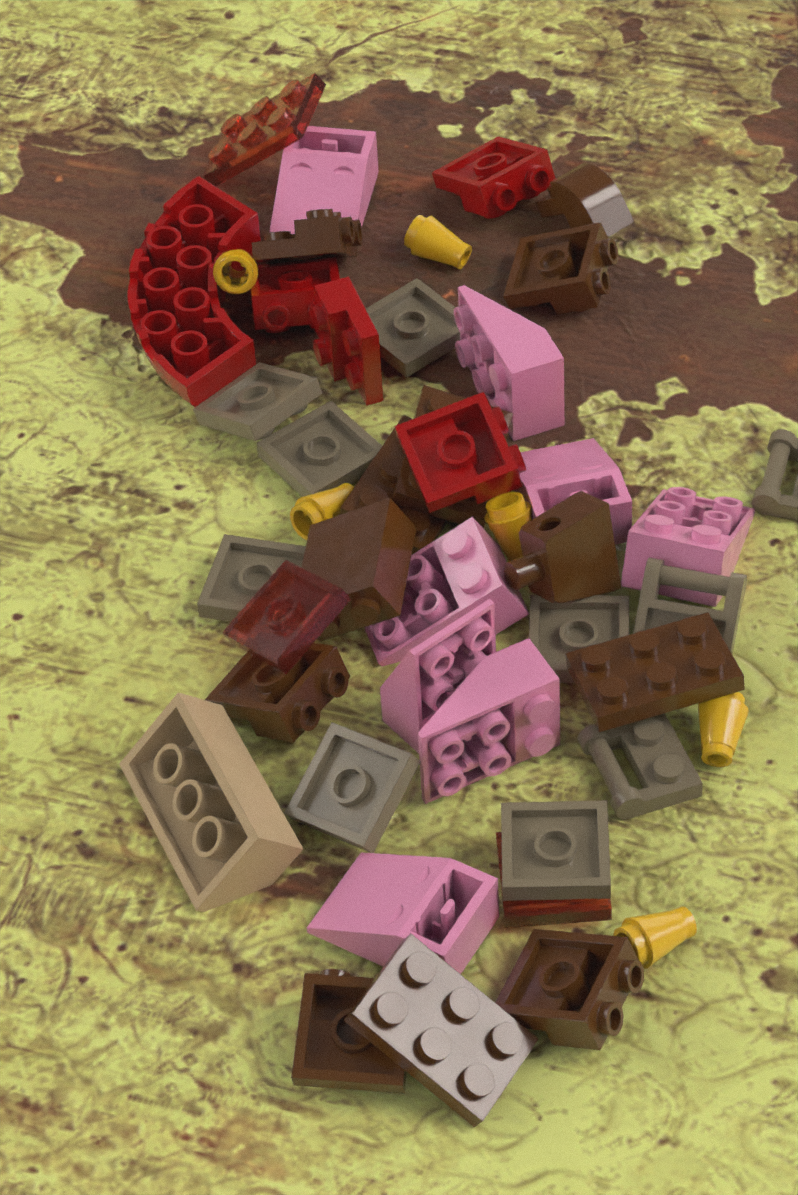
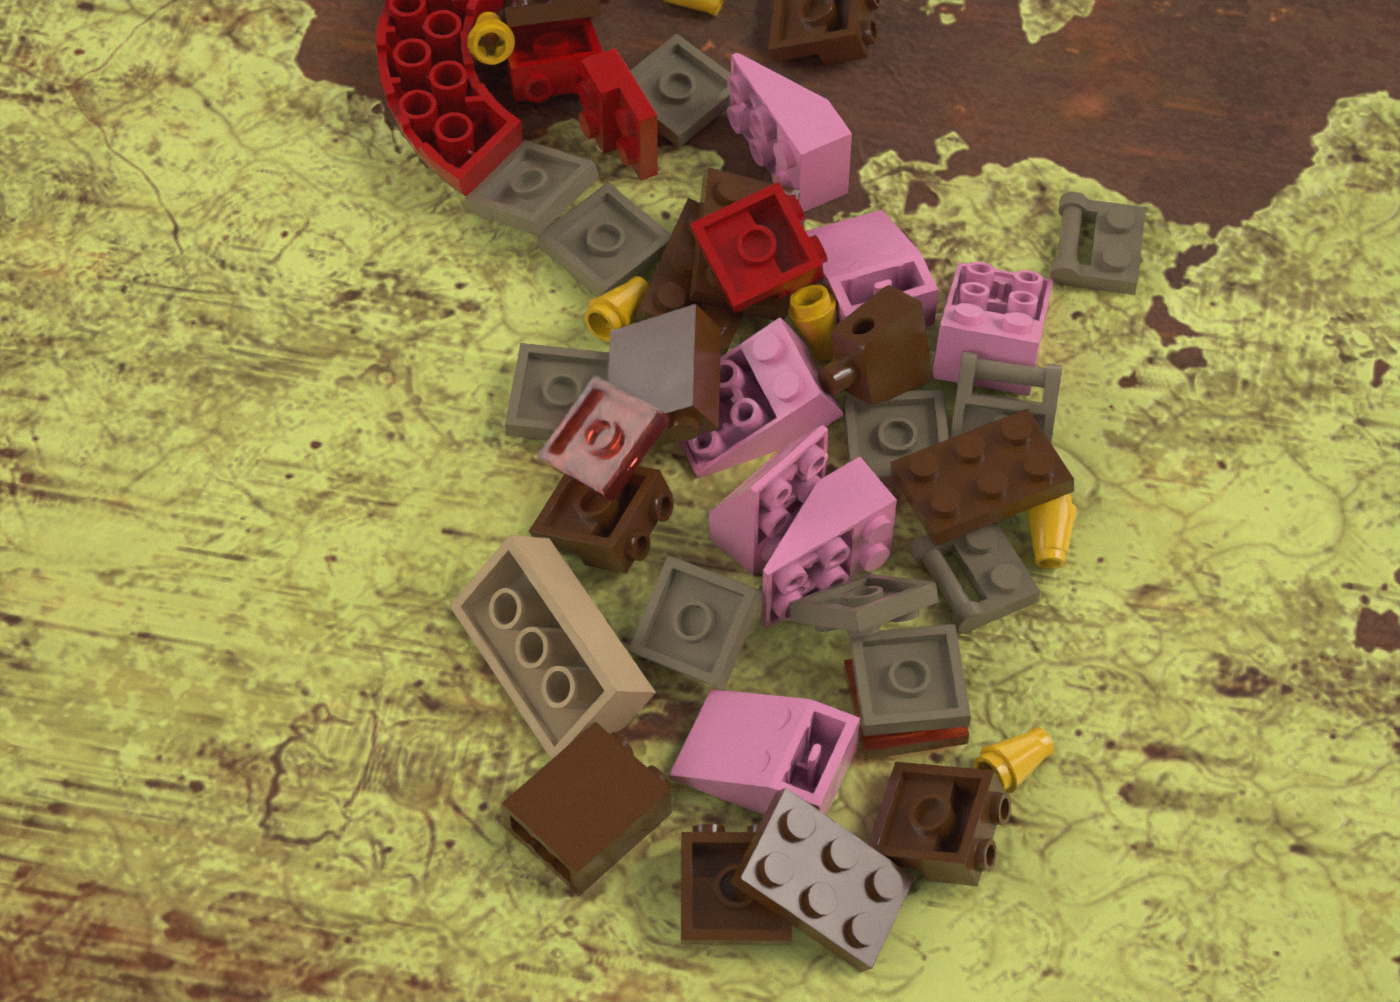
camera: 10 degrees left, 10 degrees up
none -> reddish brown brick [502,722,672,896]
none -> dark tan plate [789,573,939,637]

